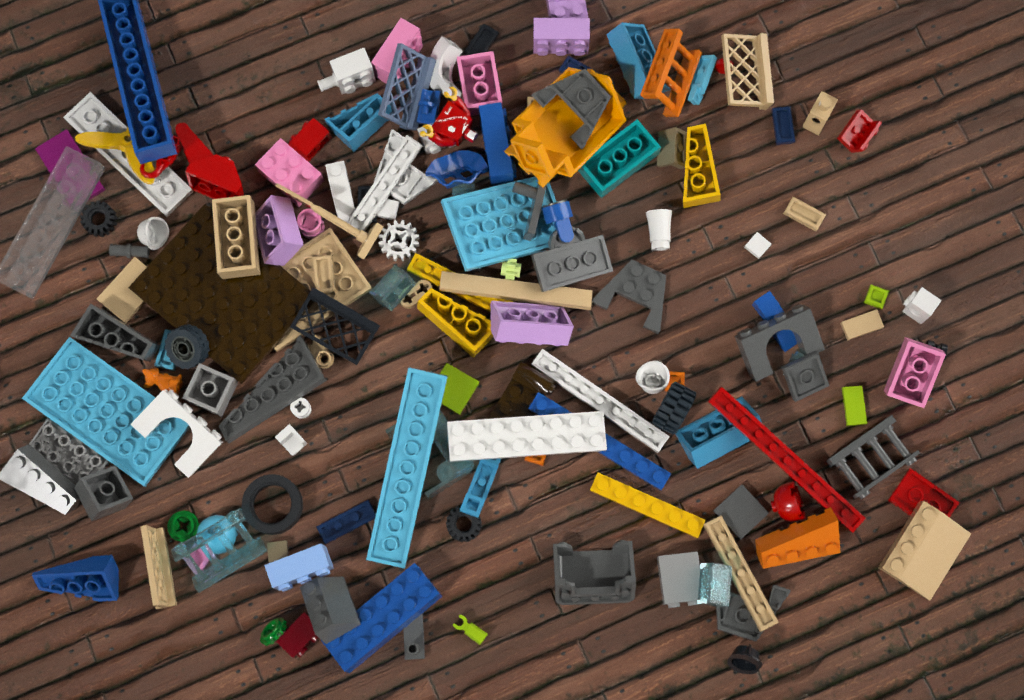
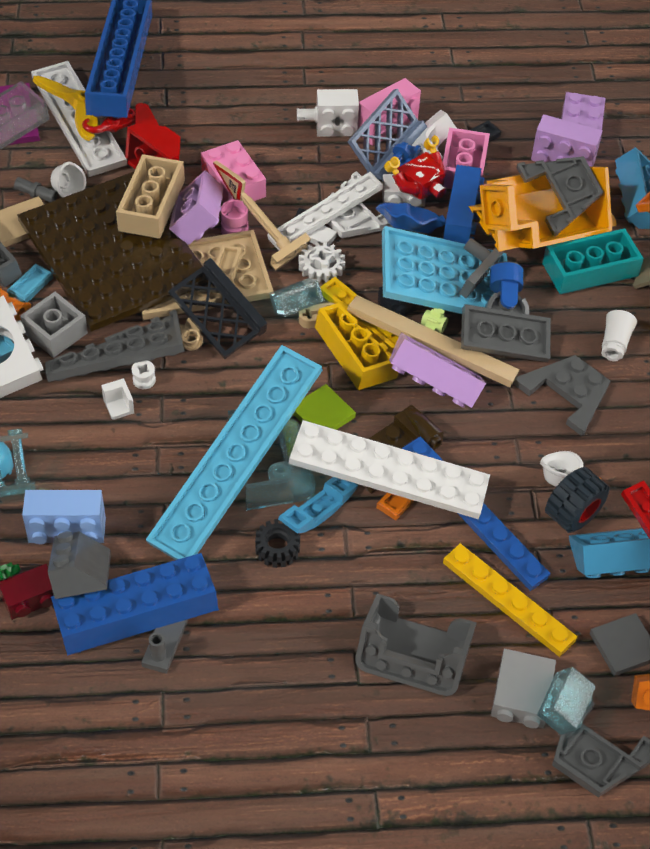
camera: 15 degrees right, 25 degrees down
black tyre [80,201,118,237] -> none
black wheel [165,324,210,369] -> none
black tyre [242,474,303,535] -> none
red brick [288,118,332,162] -> none
dark blue tile [316,500,376,545] -> none
dark azure wedge [324,93,392,152] -> none
white slope [325,161,355,222] -> none
lime bar [453,615,488,645] -> none
white plate [531,349,670,453] -> none
tan tile [703,515,779,632] -> none
black piece [727,644,763,675] -> none

